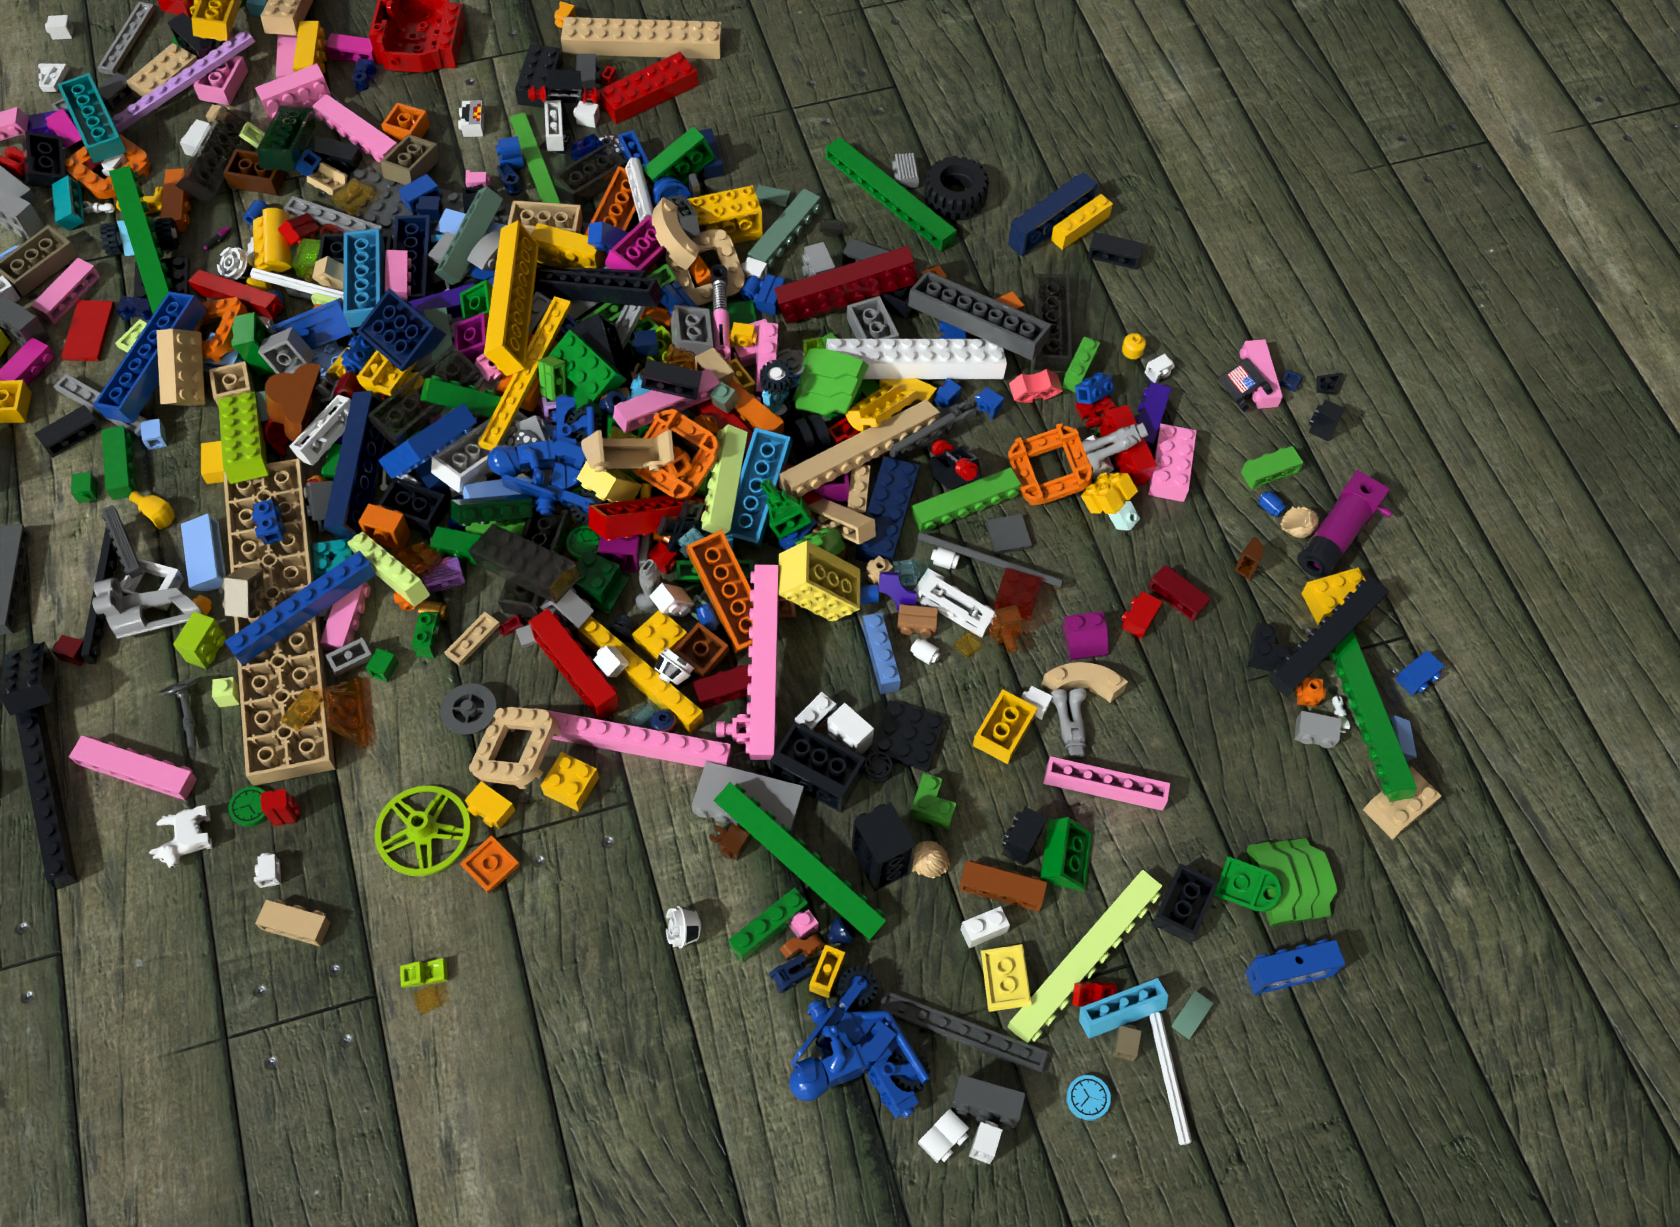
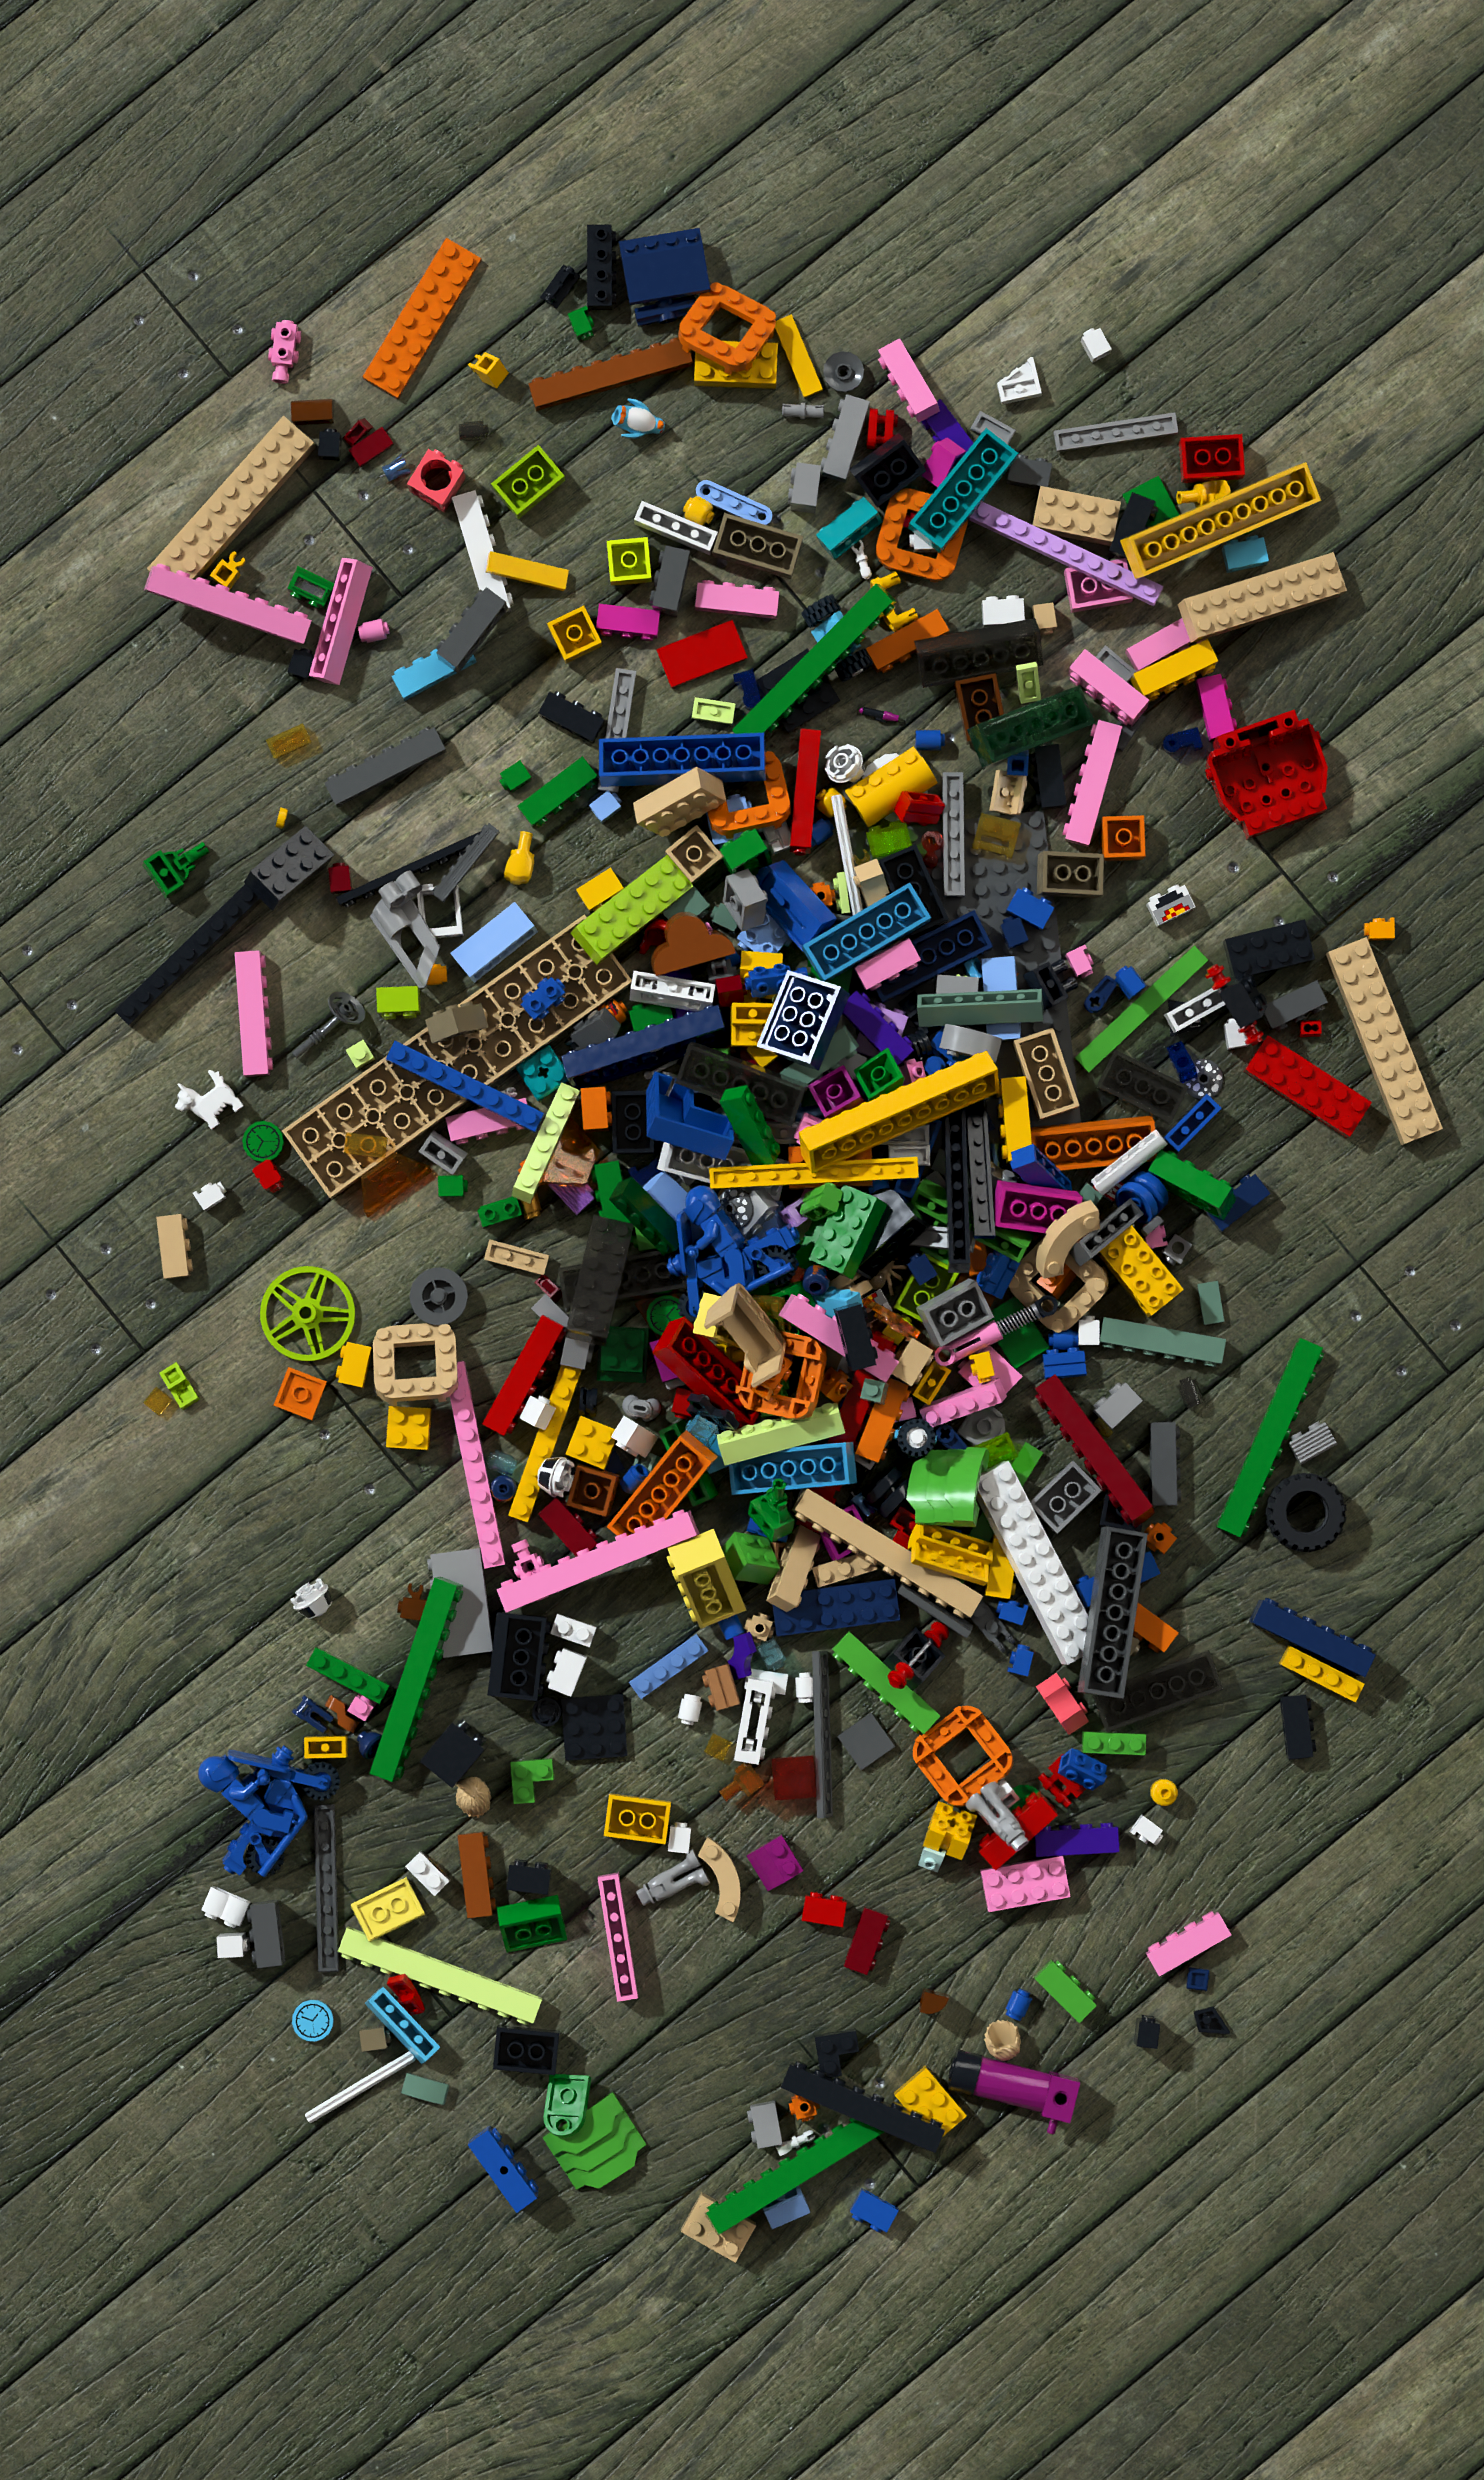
camera: 70 degrees right, 25 degrees up
black flag [1218,358,1273,412] -> none

